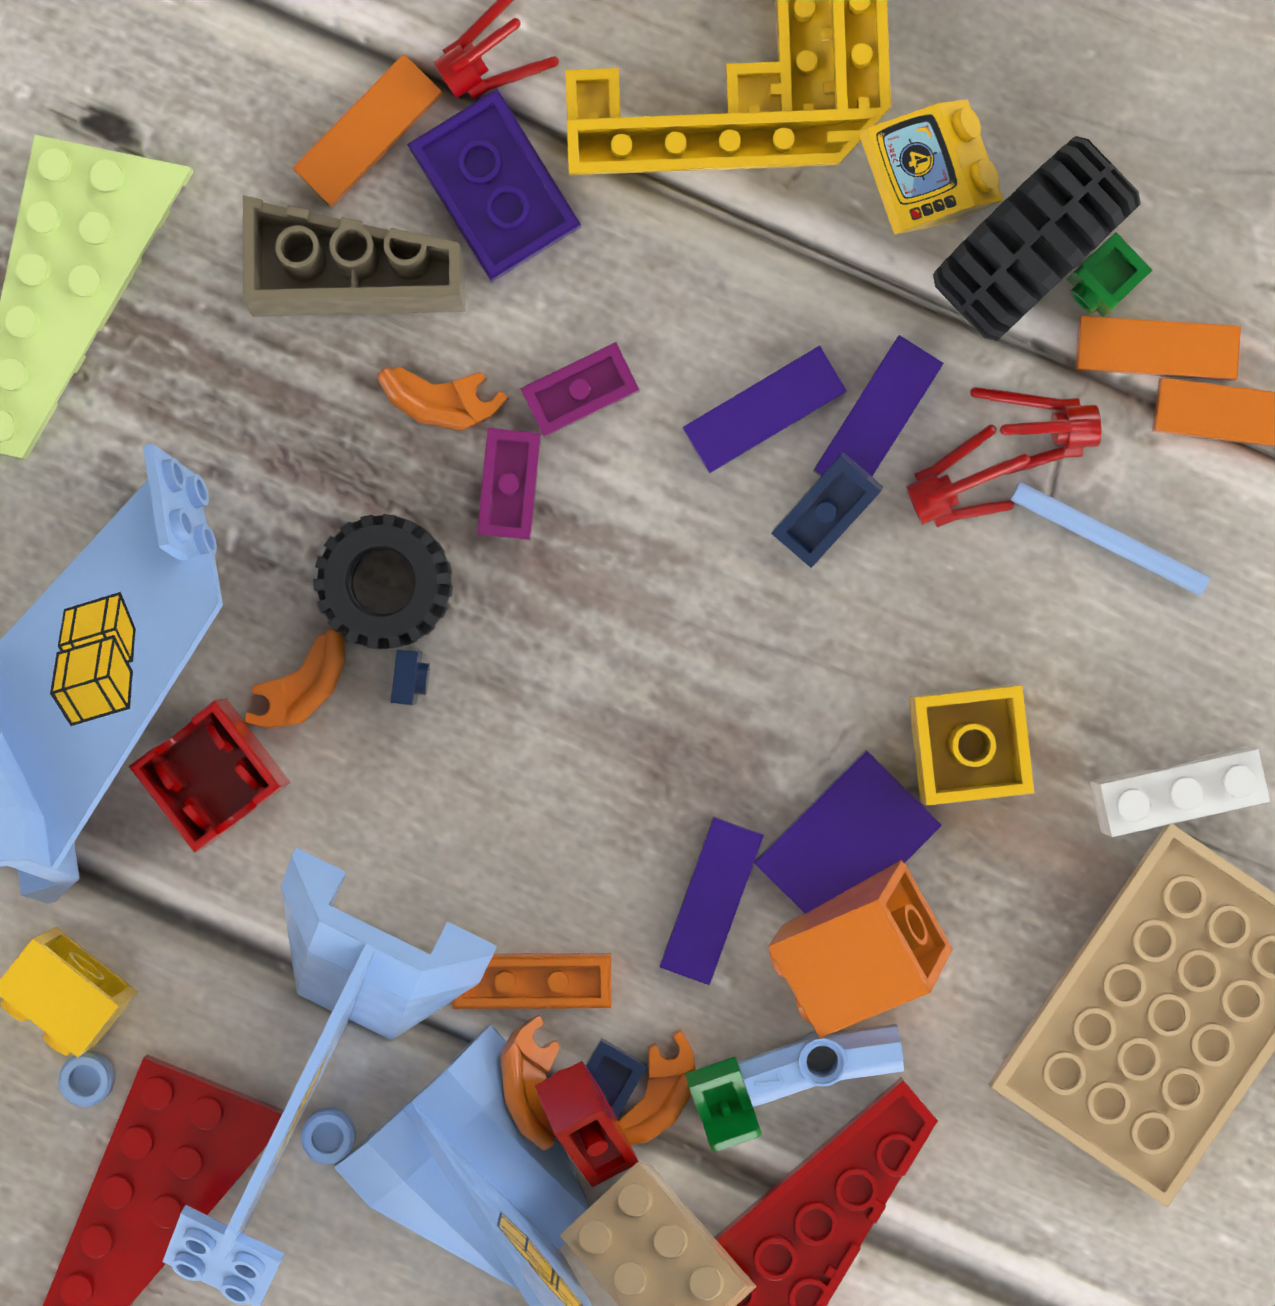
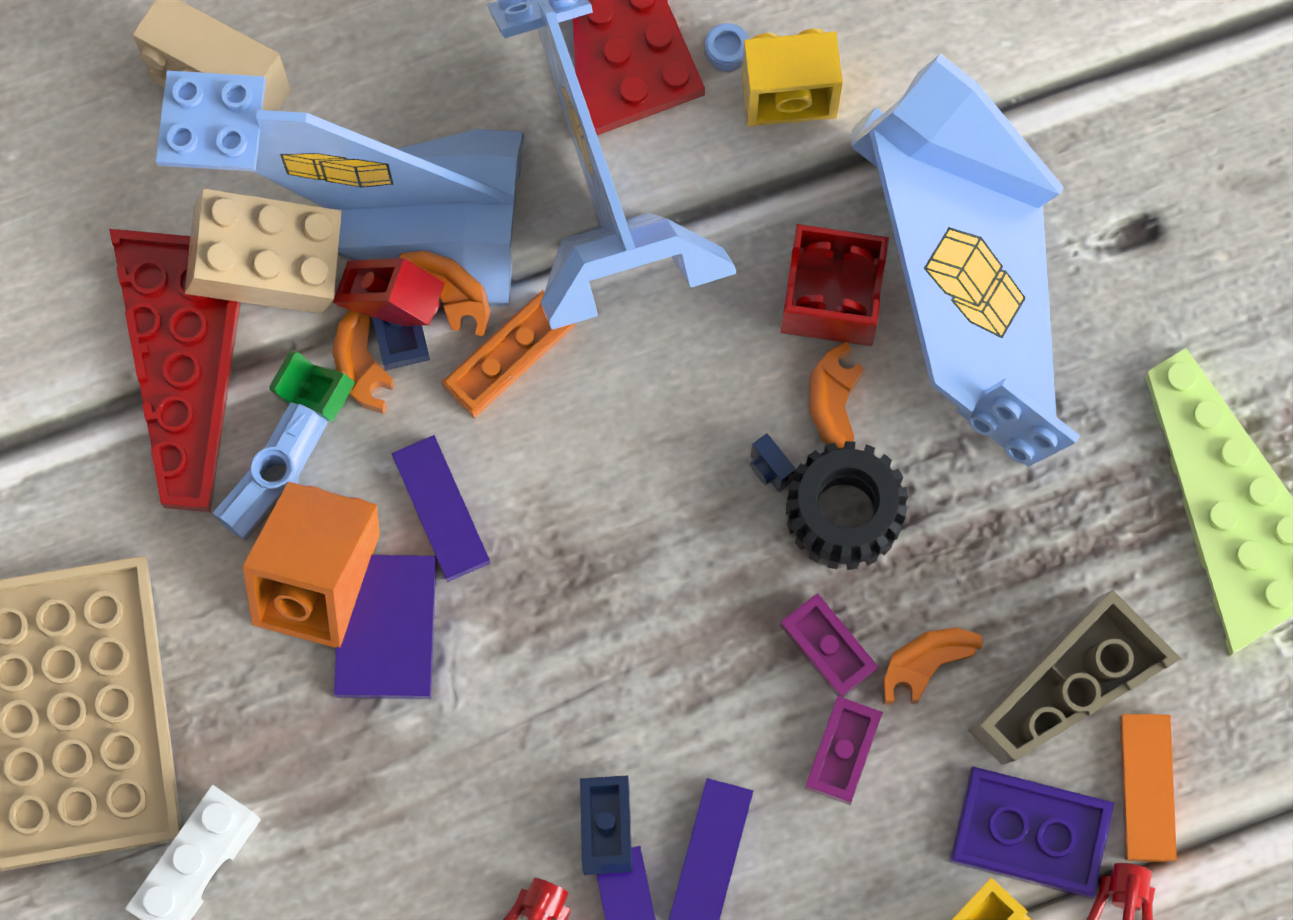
camera: 130 degrees right, 15 degrees down
light blue tile [301,1108,356,1164] -> none
yellow brick [908,684,1034,805] -> none

